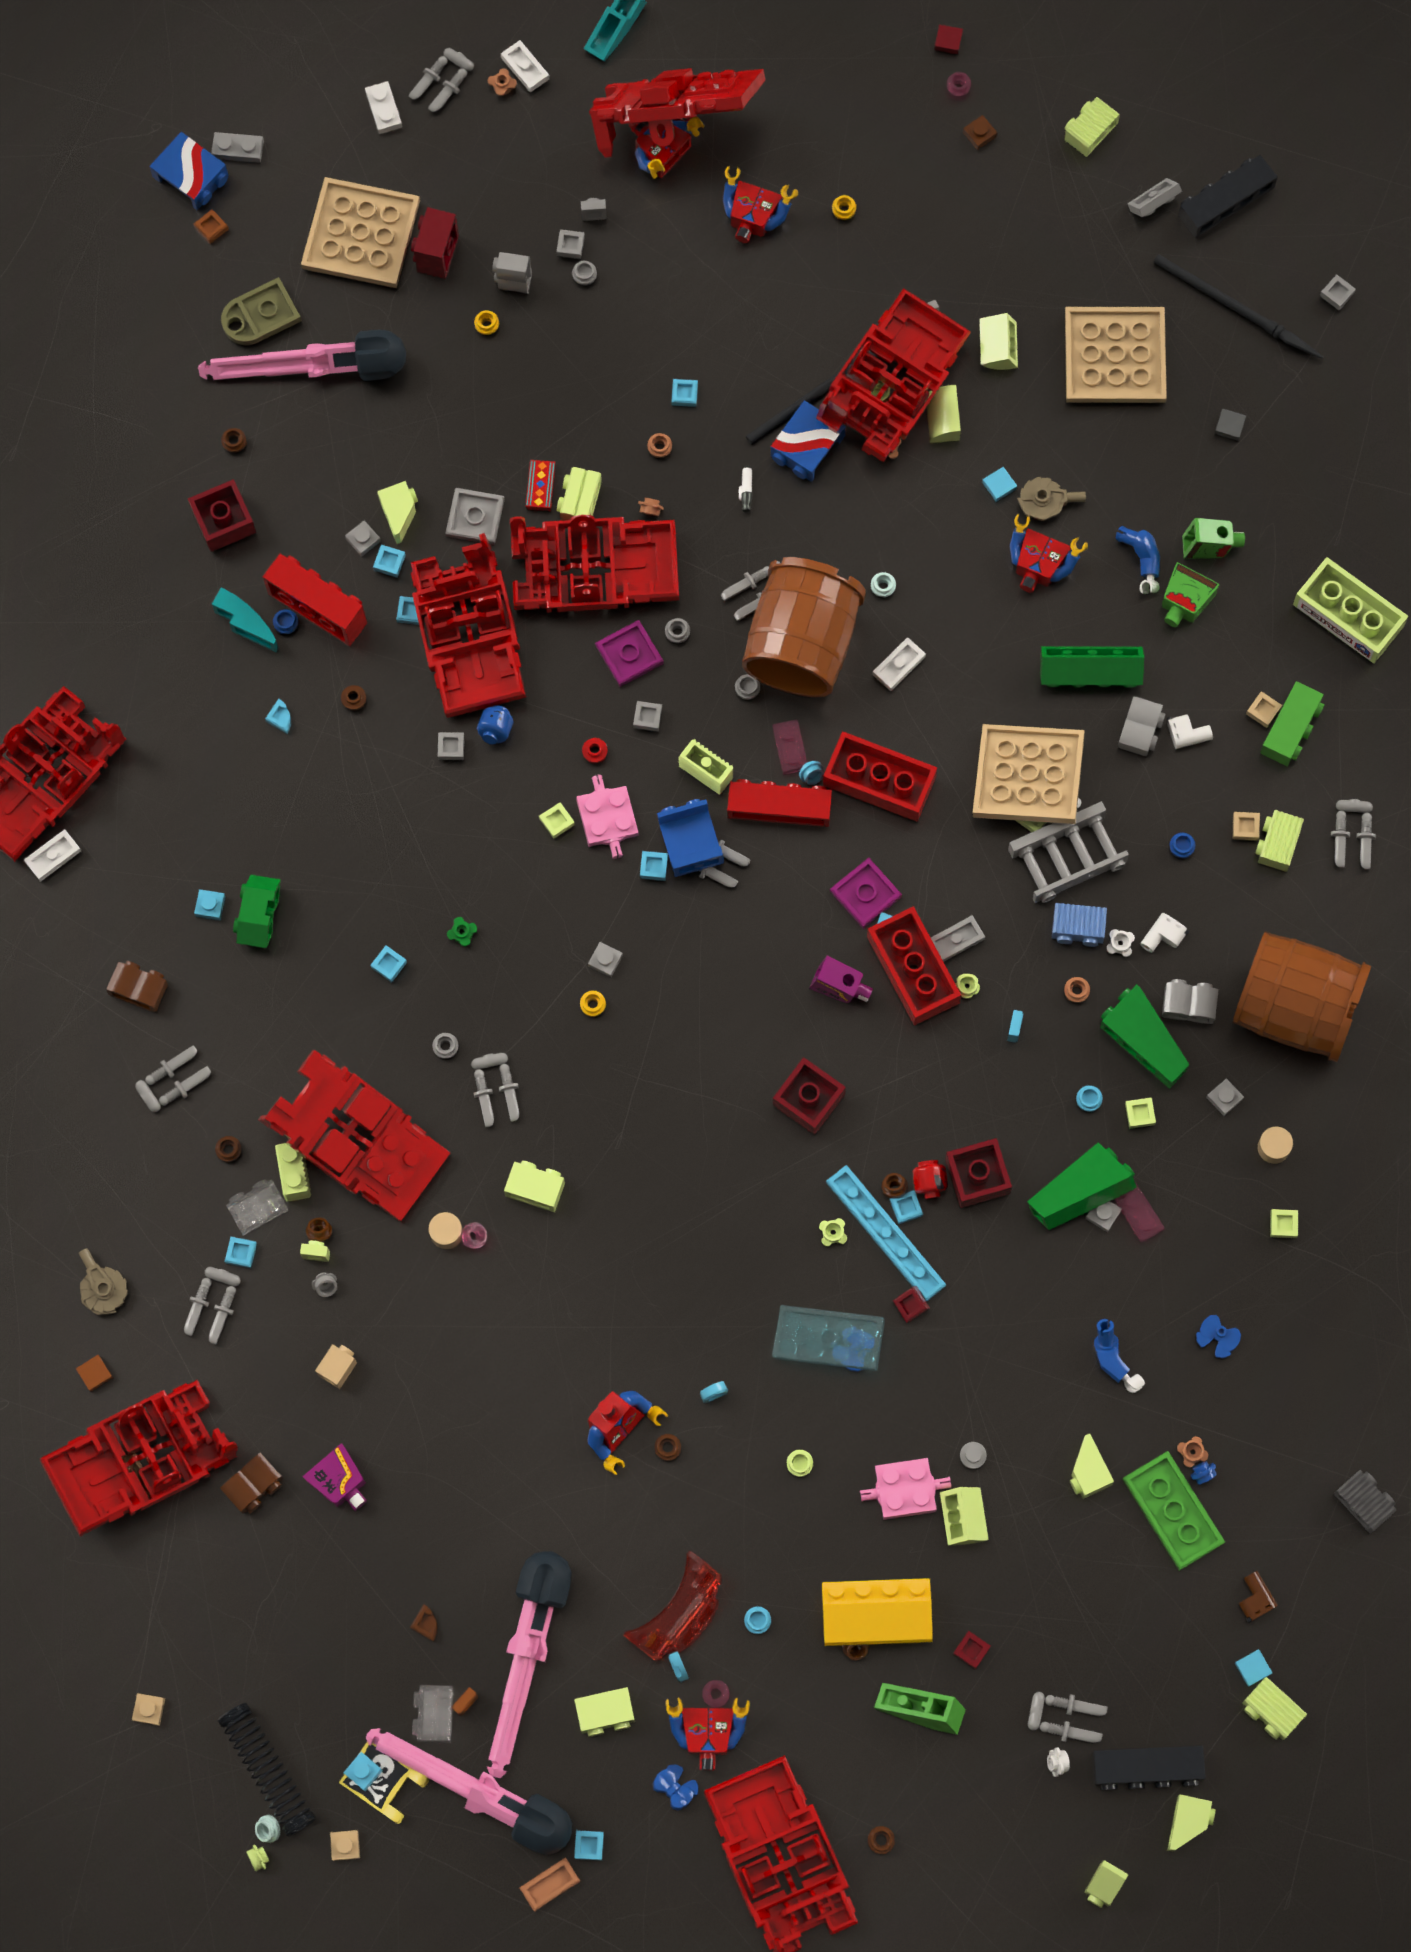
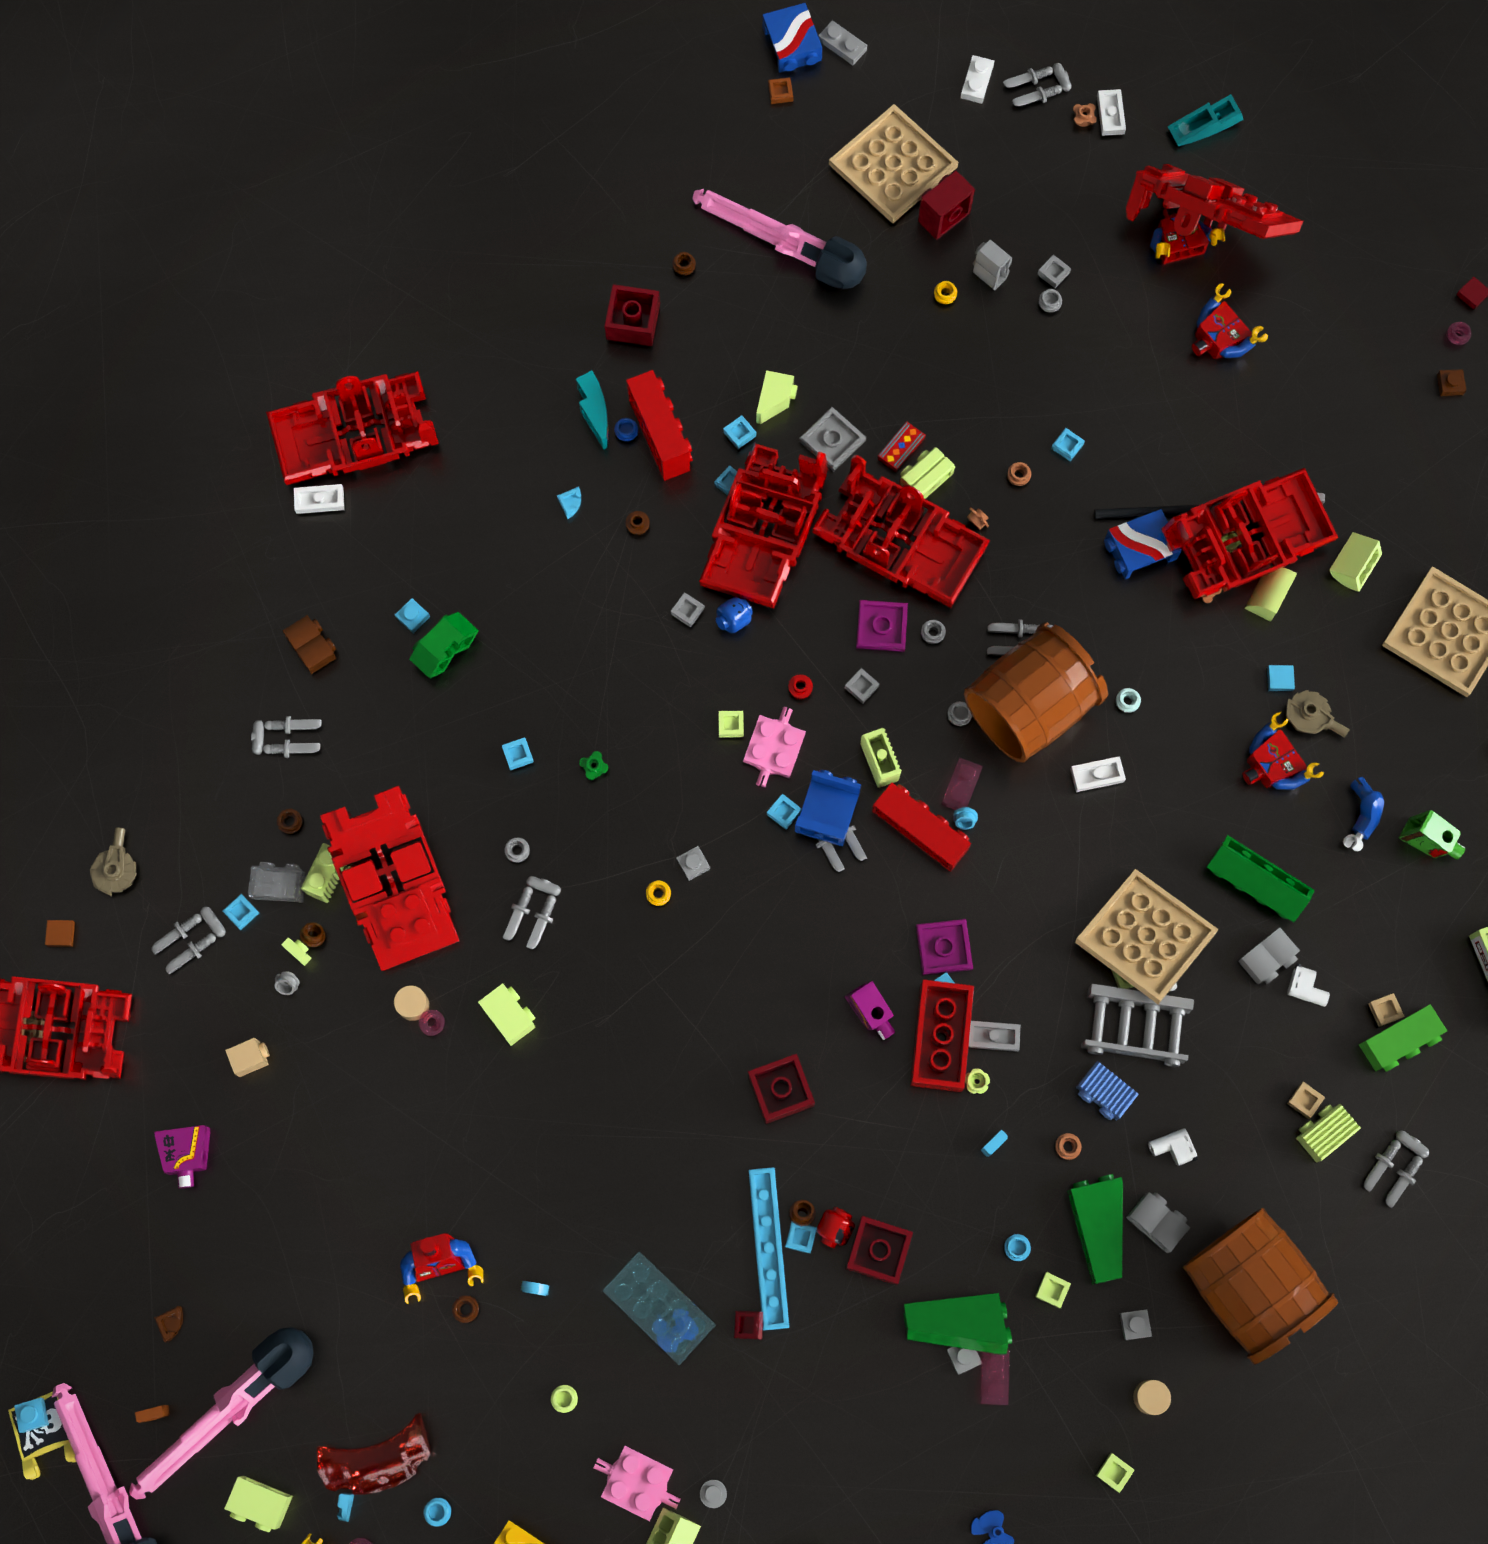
camera: 30 degrees right, 0 degrees up
reddish brown brick [220,1453,283,1514] -> none
olive plate [221,277,302,345] -> none
light grey plate [345,520,381,557] -> none
clear brick [412,1685,453,1743] -> none
light grey plate [581,198,607,221] -> none
piece [739,465,753,512] -> none
yellowish green plate [819,1218,847,1246] -> none
red brick [823,731,937,822] -> none
yellow plate [832,195,856,220] -> none
blue arm [1094,1319,1145,1393] -> none
white plate [1107,929,1135,957] -> none
bright green torso [1162,562,1219,627] -> none
blue plate [1170,833,1195,858] -> none

